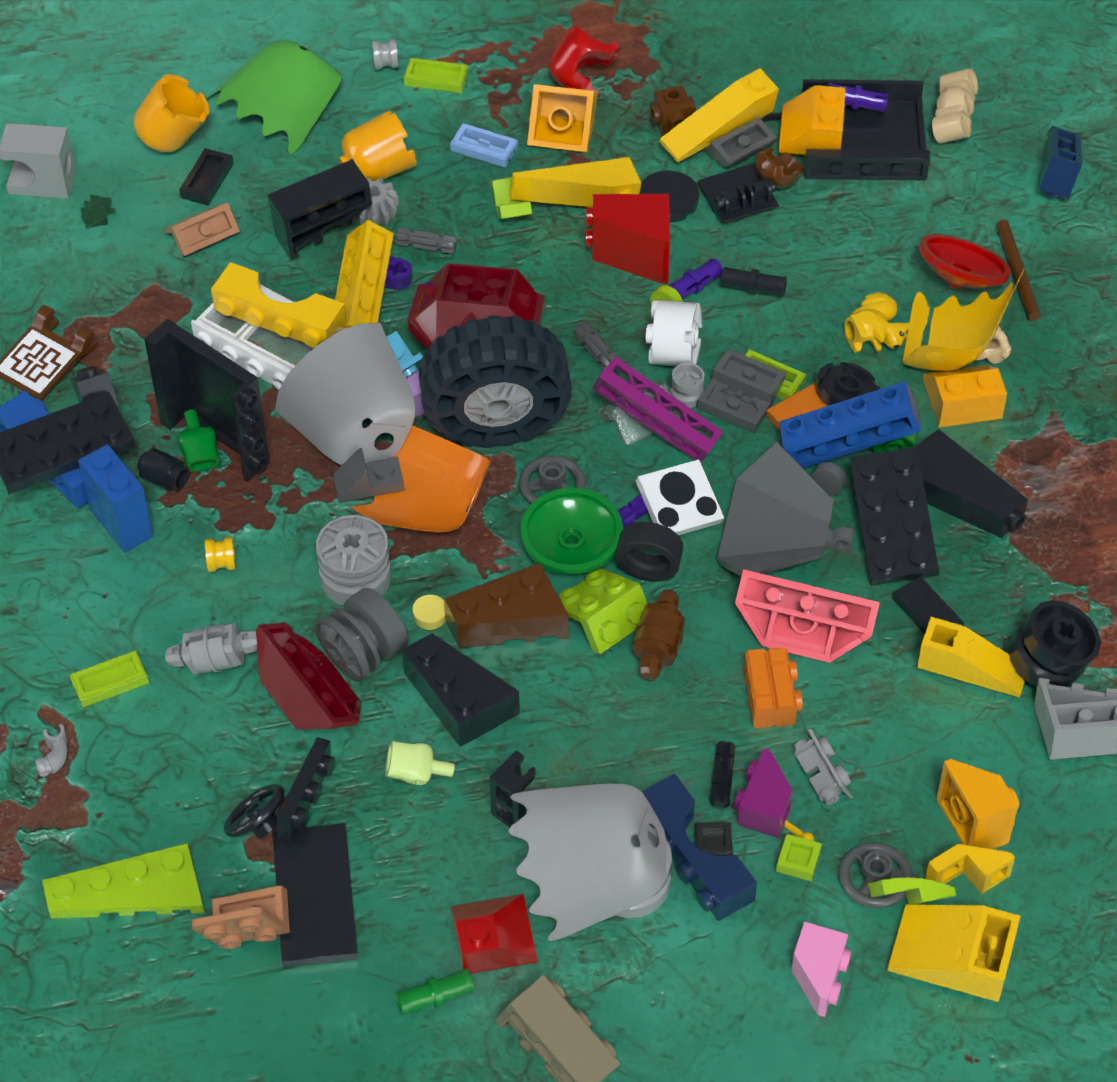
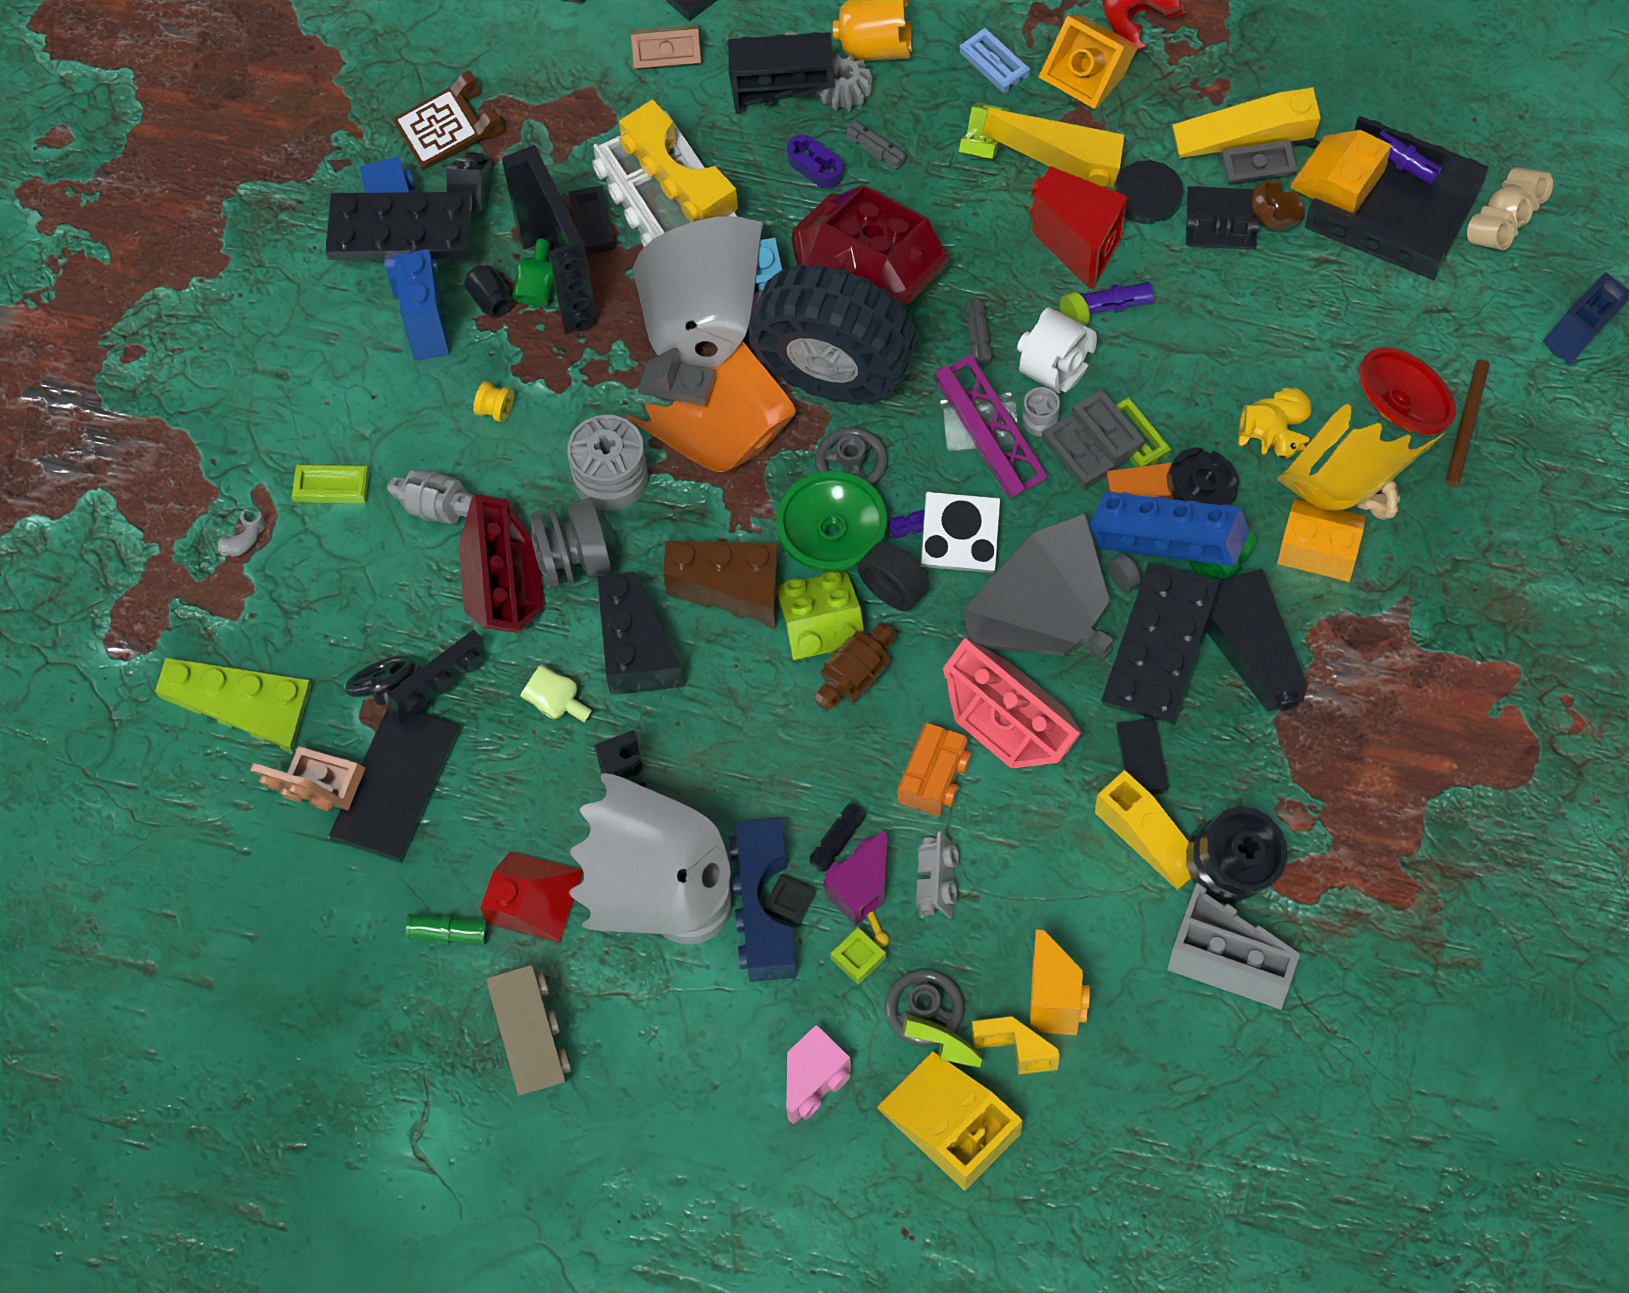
camera: 30 degrees right, 10 degrees up
yellow fence [335,220,394,329] -> none
light yellow tile [412,595,446,630] -> none
reddish brown brick [650,86,696,137] -> none
black pin [721,267,787,297] -> none

